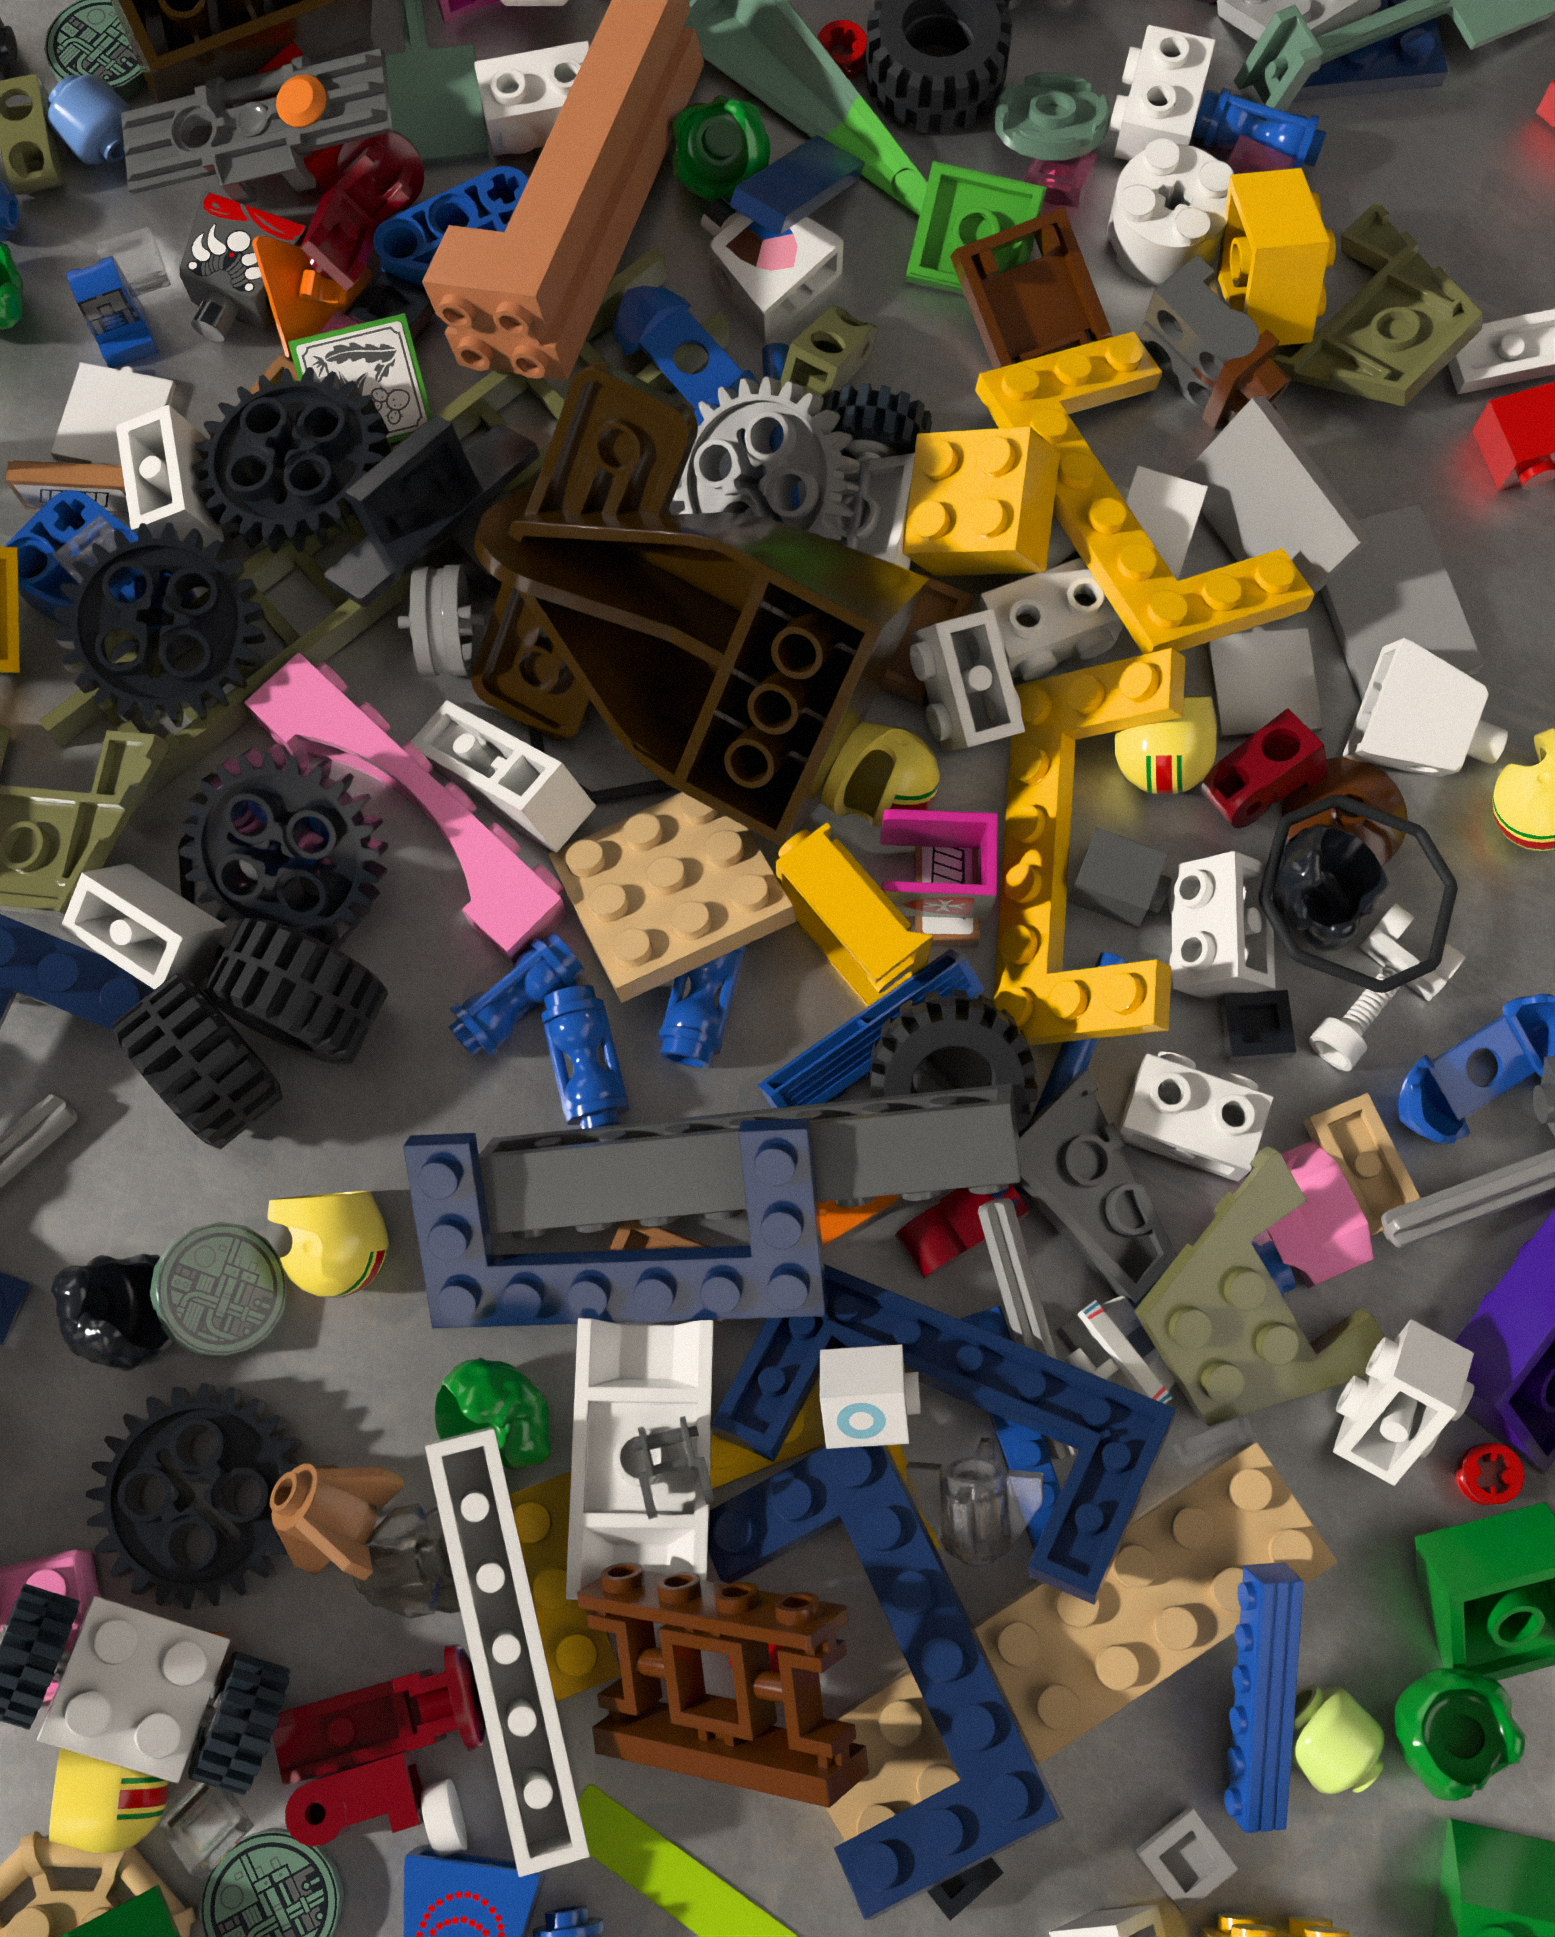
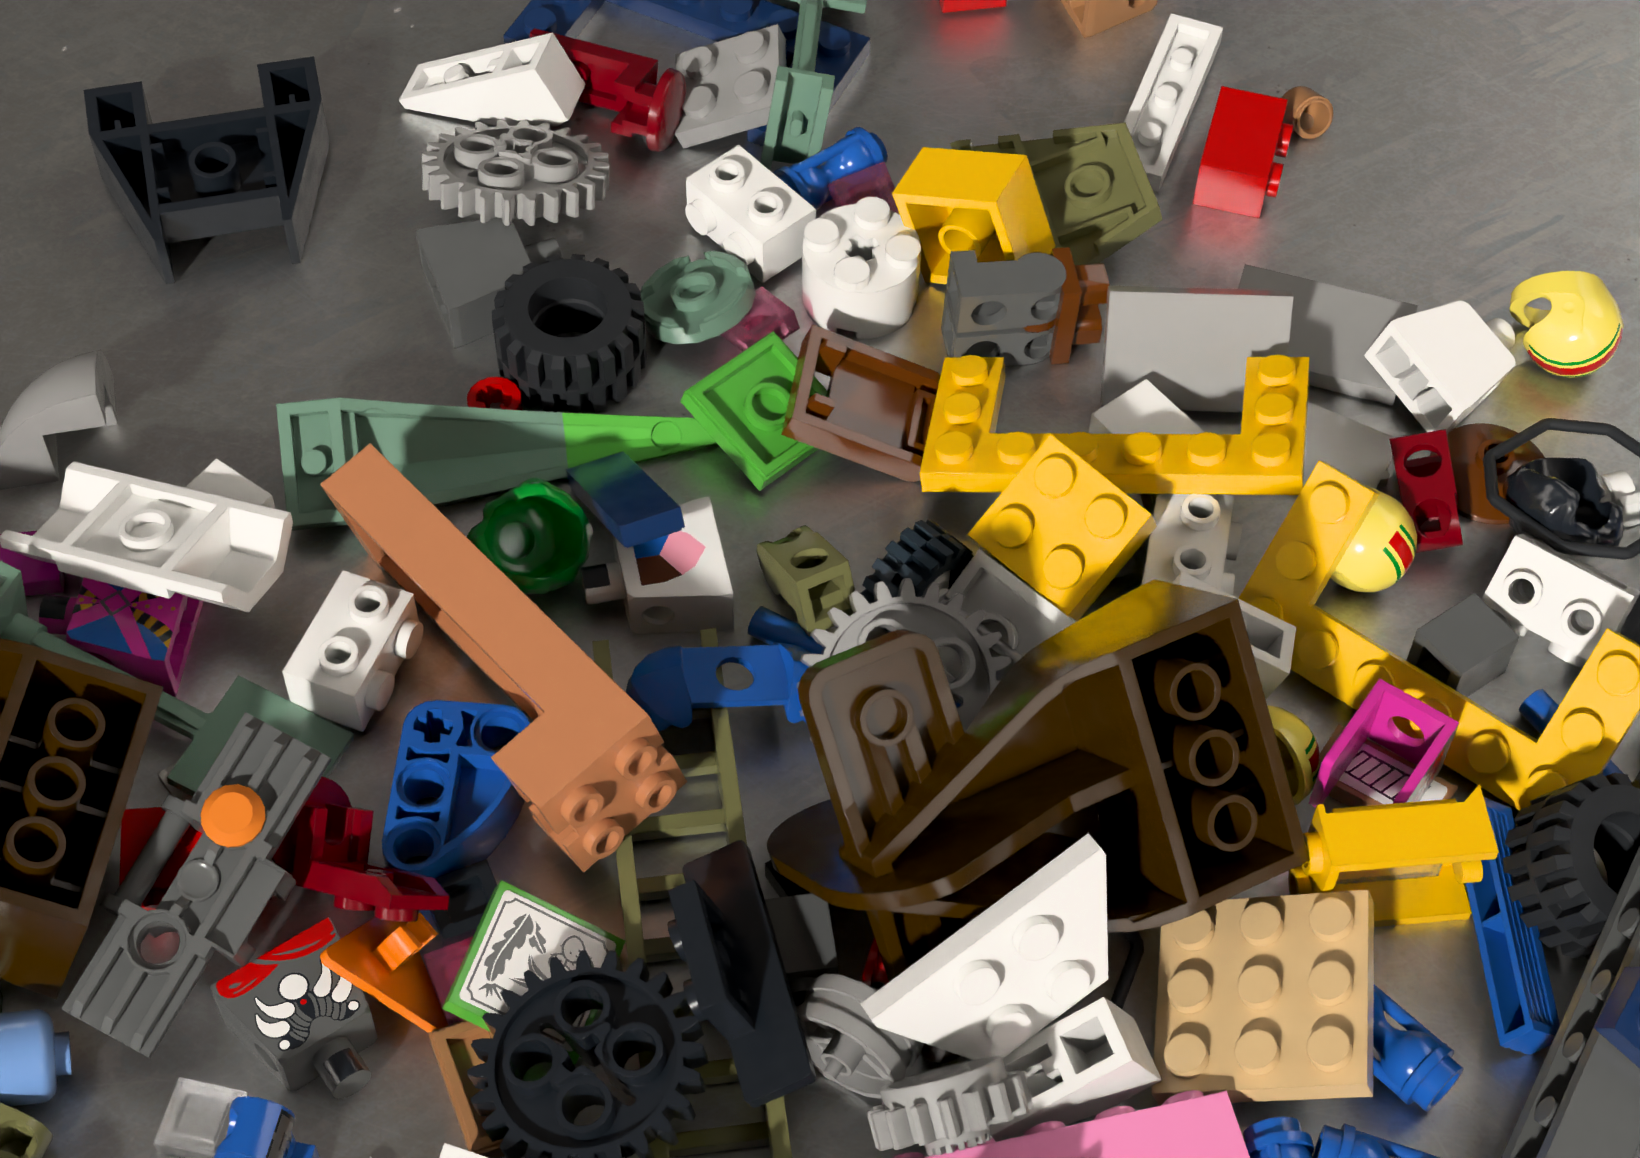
camera: 60 degrees left, 20 degrees down
none -> white wing [860,833,1108,1060]
none -> light grey gear [867,1056,1034,1156]

